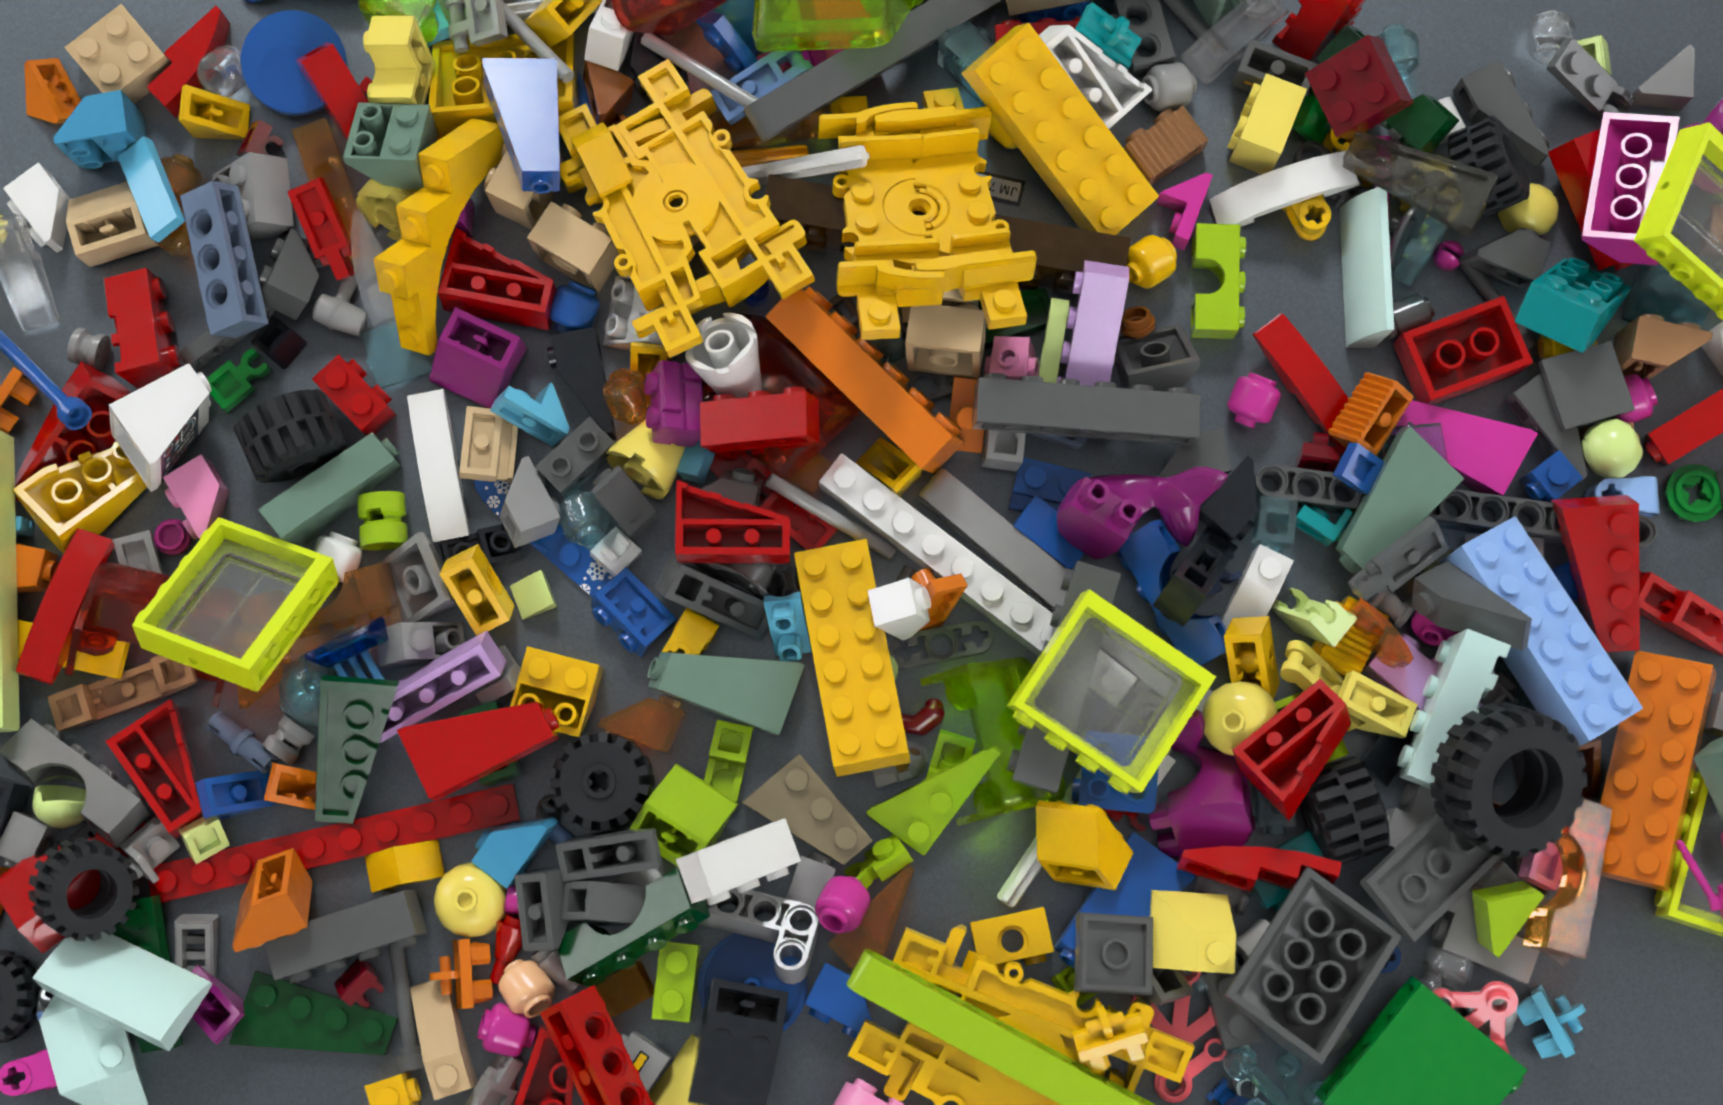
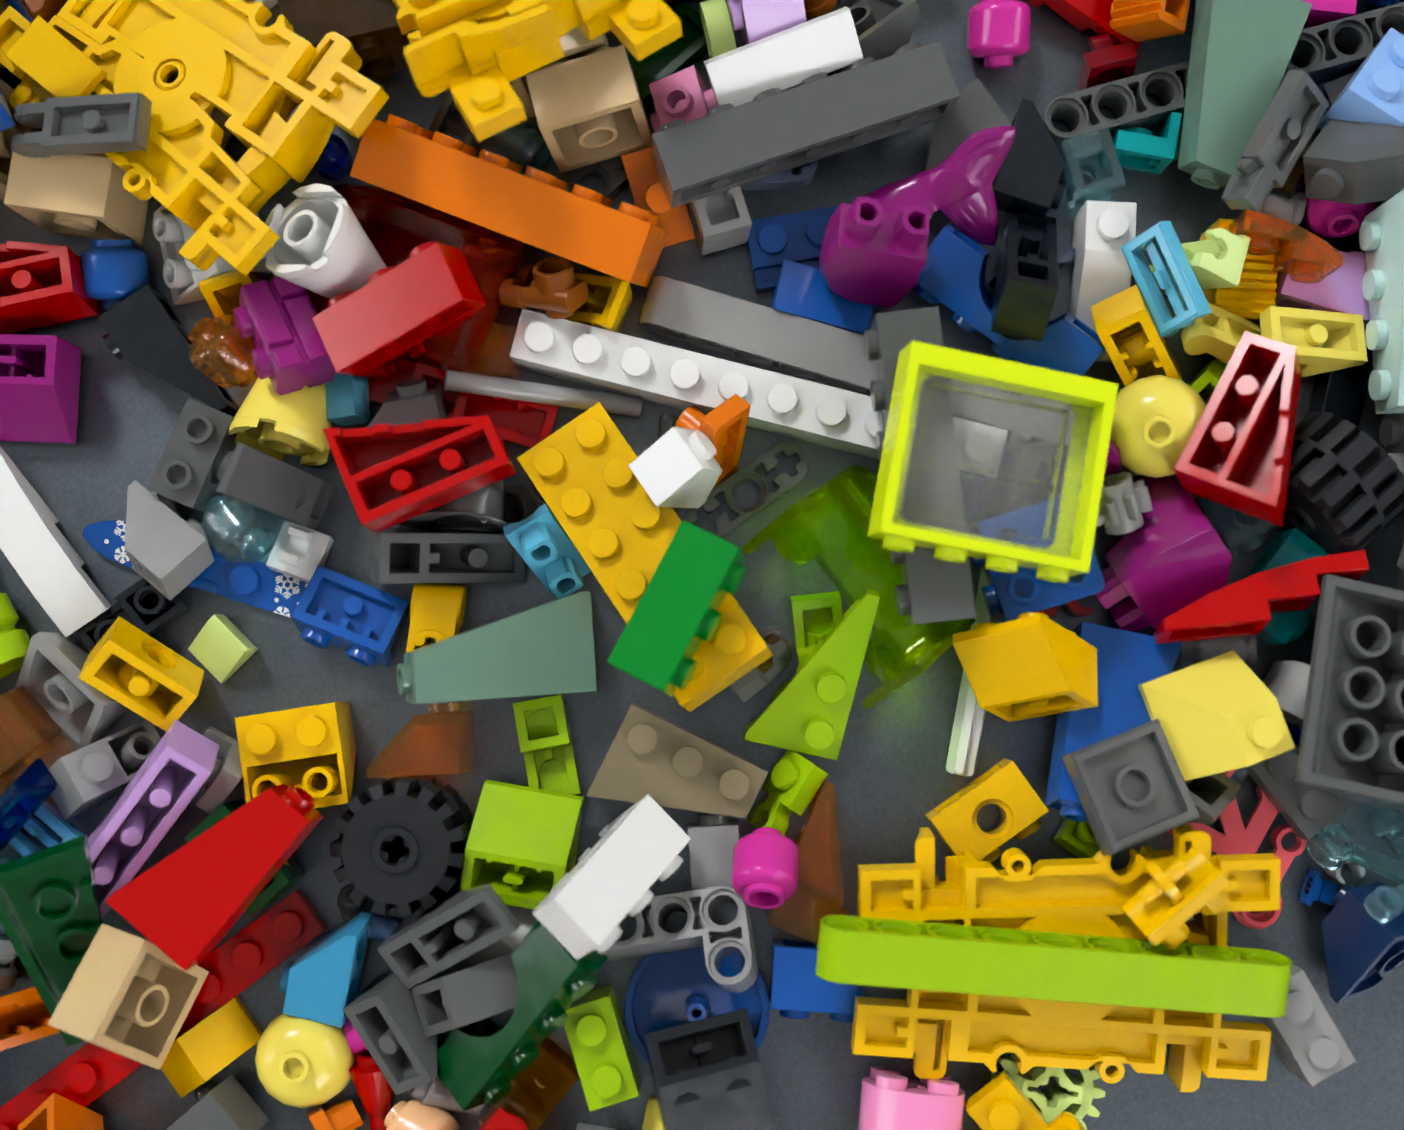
camera: 15 degrees left, 5 degrees up
tan plate [459,406,518,484] -> none
medium azure slope [490,383,570,447] -> none
dark red arm [901,698,945,735] -> none
blue tile [1333,443,1384,494] -> none
none -> dark grey hinge [10,92,152,158]
none -> tan brick [48,924,209,1070]
none -> dark orange plate [499,257,588,319]
none -> green brick [607,520,747,697]
none -> white tile [703,6,863,107]
none -> light grey gear [1096,472,1153,535]
none -> medium azure tile [1120,221,1212,338]

